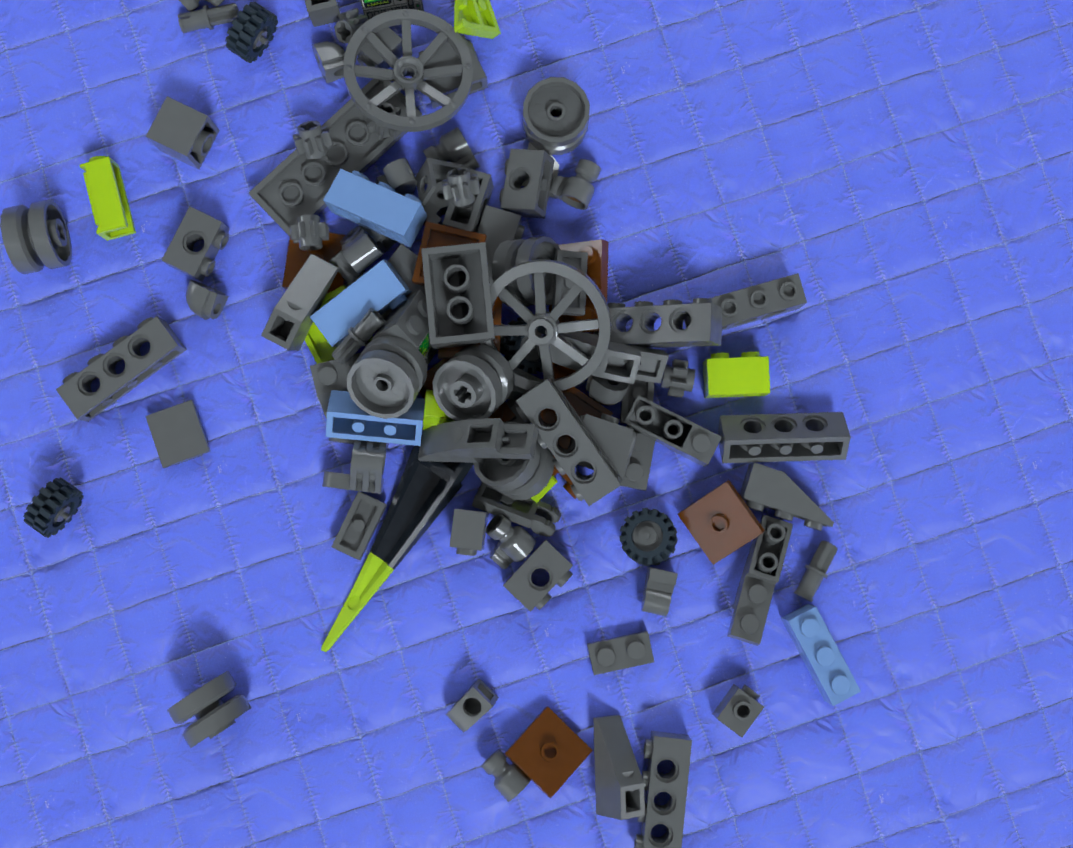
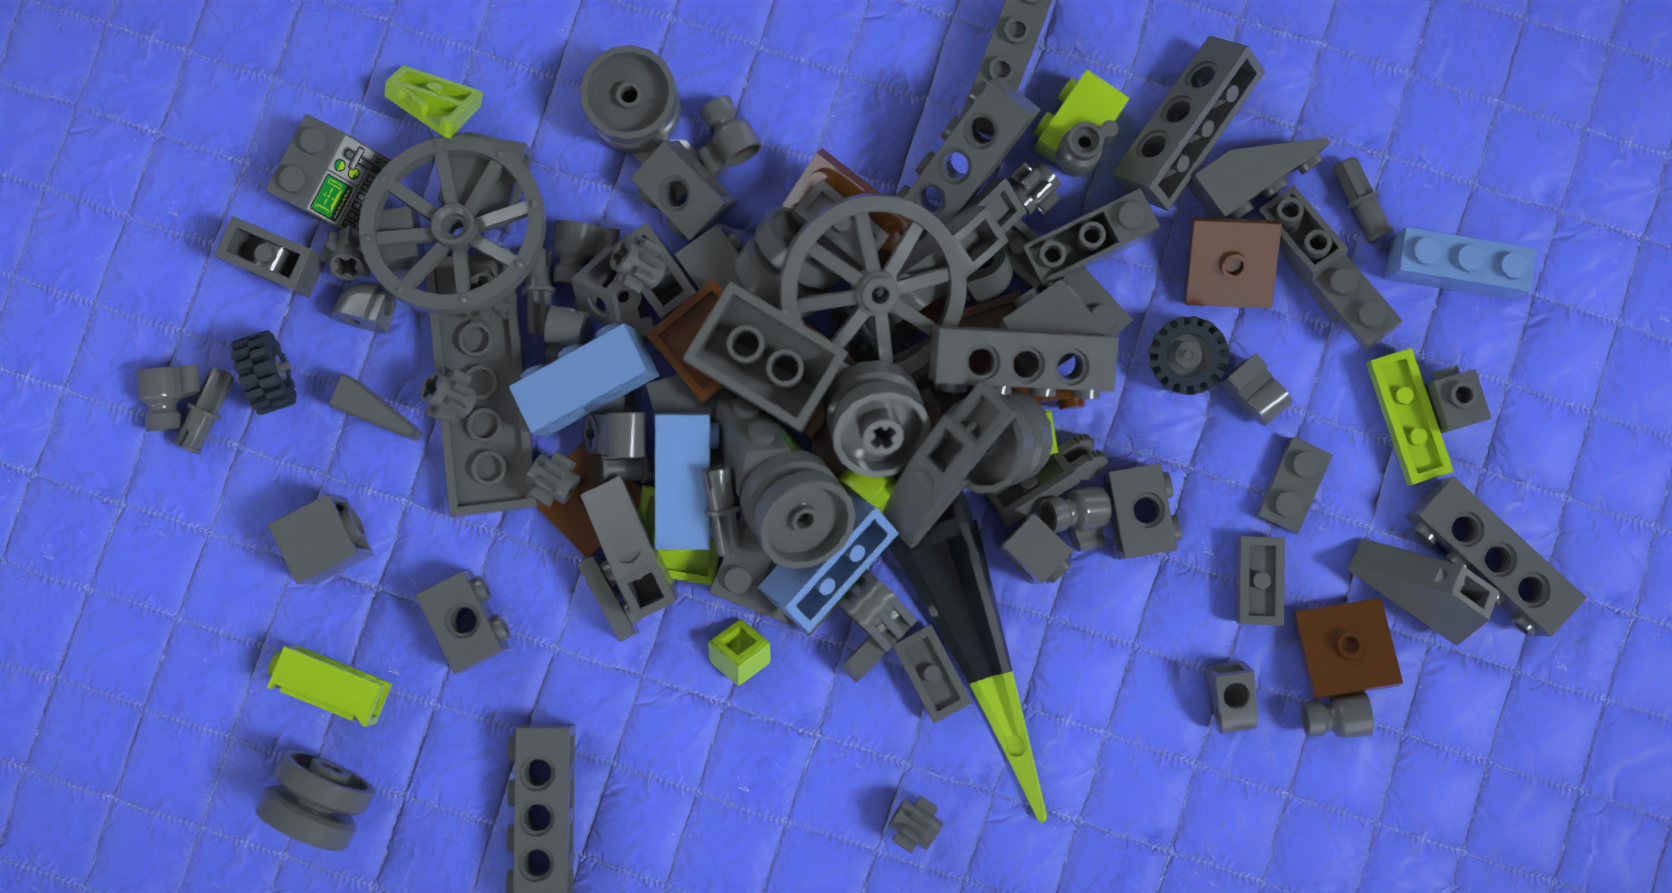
camera: 50 degrees left, 0 degrees up
dark grey piece [145,400,211,468] -> none
dark grey piece [186,280,229,320] -> none
none -> dark grey slope [329,373,423,441]
none -> dark grey axle [521,248,556,336]
none -> dark grey plate [577,556,641,642]
none -> lime slope [708,618,771,687]
none -> dark grey gear [888,795,943,853]
none -> dark grey piece [1056,120,1119,176]
none -> dark grey plate [1236,536,1285,625]
none -> lime plate [1366,348,1454,486]

